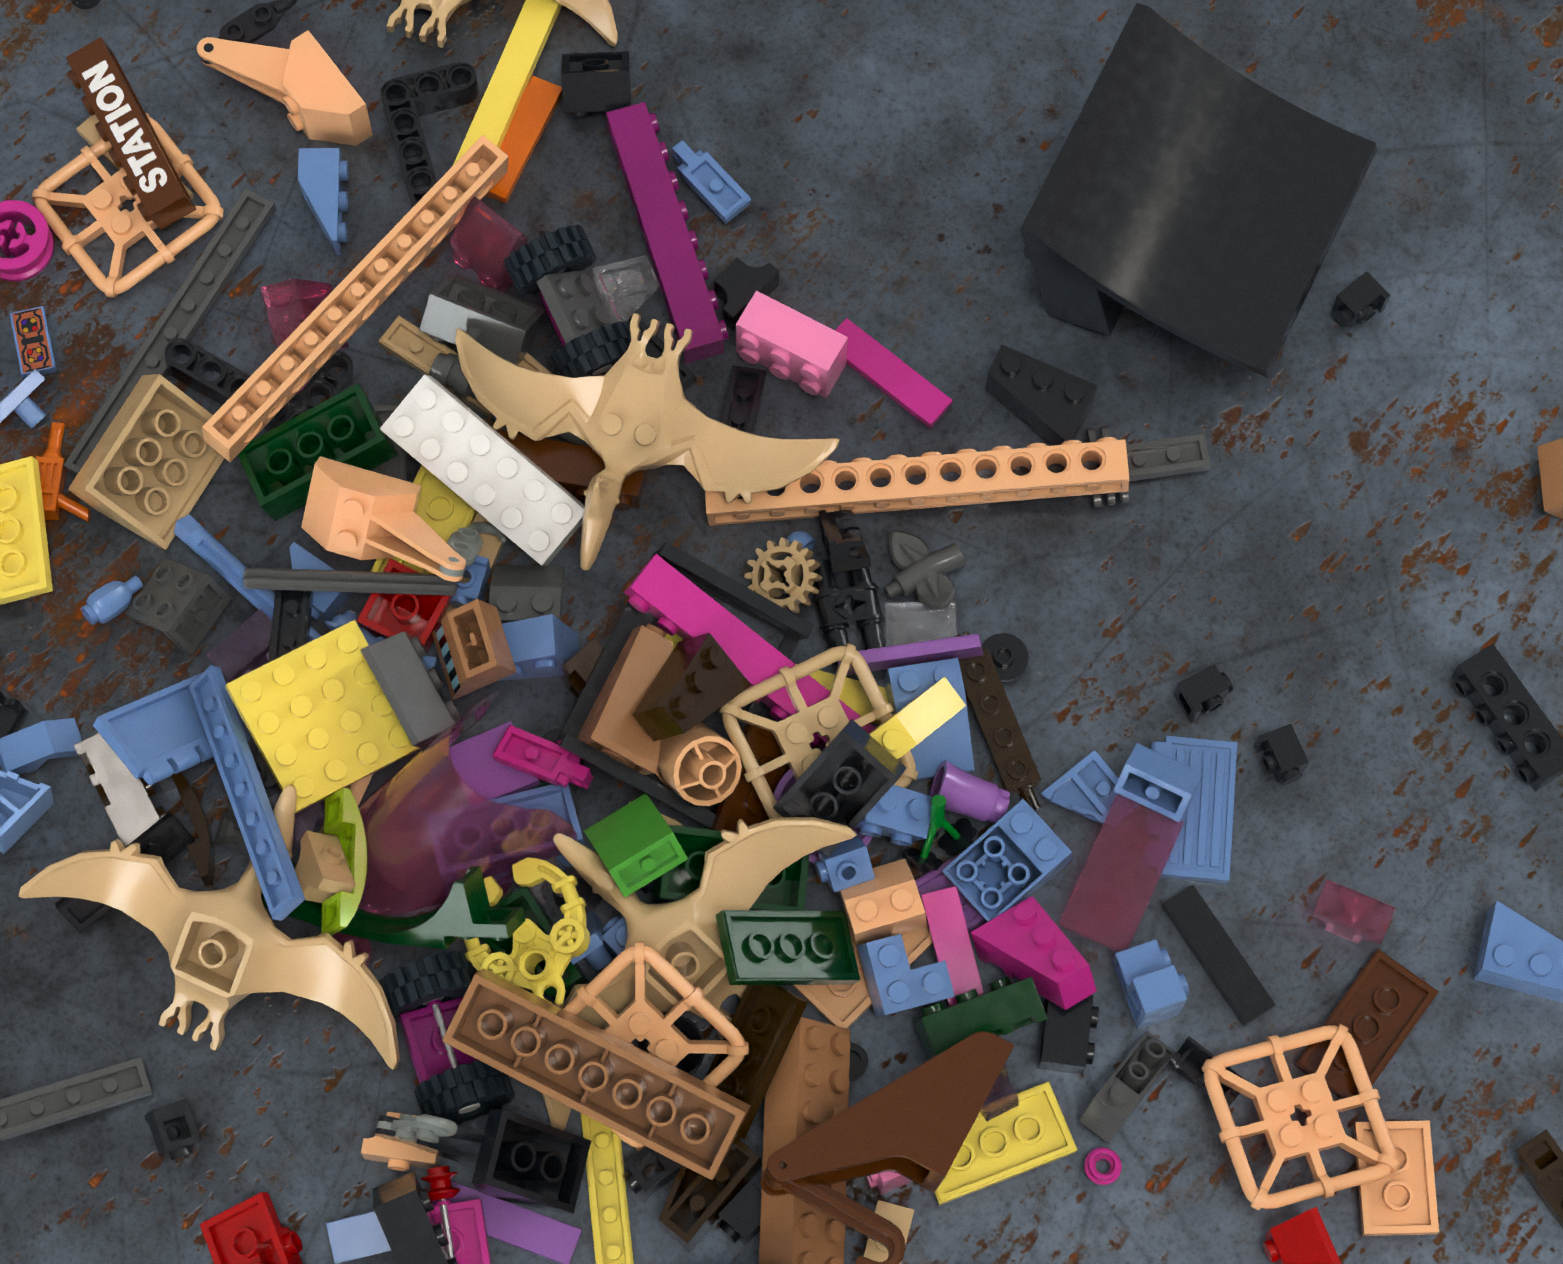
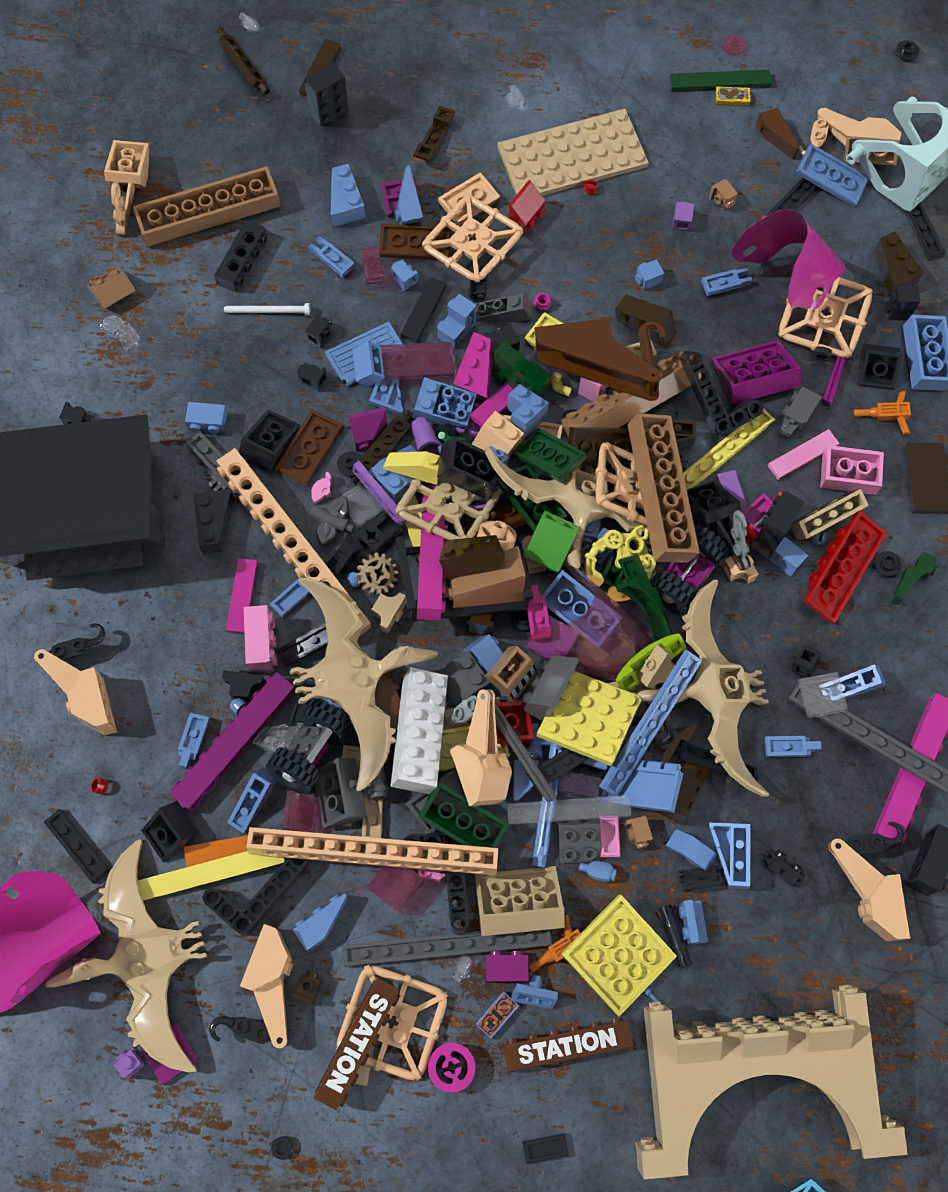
camera: 125 degrees left, 0 degrees up
none -> light nougat slope [34,623,117,736]
none -> red hinge [90,777,108,794]
none -> clear bracket [99,315,140,351]
none -> medium blue brick [185,402,228,434]
none -> white bar [224,303,311,316]
none -> medium blue slope [227,768,278,834]
none -> medium blue hinge [230,698,248,716]
none -> black slope [239,409,300,471]
none -> medium blue tile [270,579,311,619]
none -> reddish brown tile [275,409,344,487]
none -> dark brown brick [291,970,322,1005]
none -> medium blue hinge [309,236,355,278]
none -> bright pink piece [311,472,334,504]
none -> magenta slope [348,407,387,451]
none -> tan brick [371,593,406,634]
none -> magenta wing [381,178,419,217]
none -> medium blue brick [391,260,418,291]
none -> medium blue slope [395,165,423,225]
none -> clear cylinder [453,954,474,983]
none -> magenta brick [486,951,529,983]
none -> clear tile [507,795,631,825]
none -> bright pink tile [598,816,620,858]
none -> medium nougat brick [624,816,653,849]
none -> medium blue hinge [764,736,821,758]
none -> clear plate [798,672,848,718]
none -> medium blue slope [819,664,886,703]

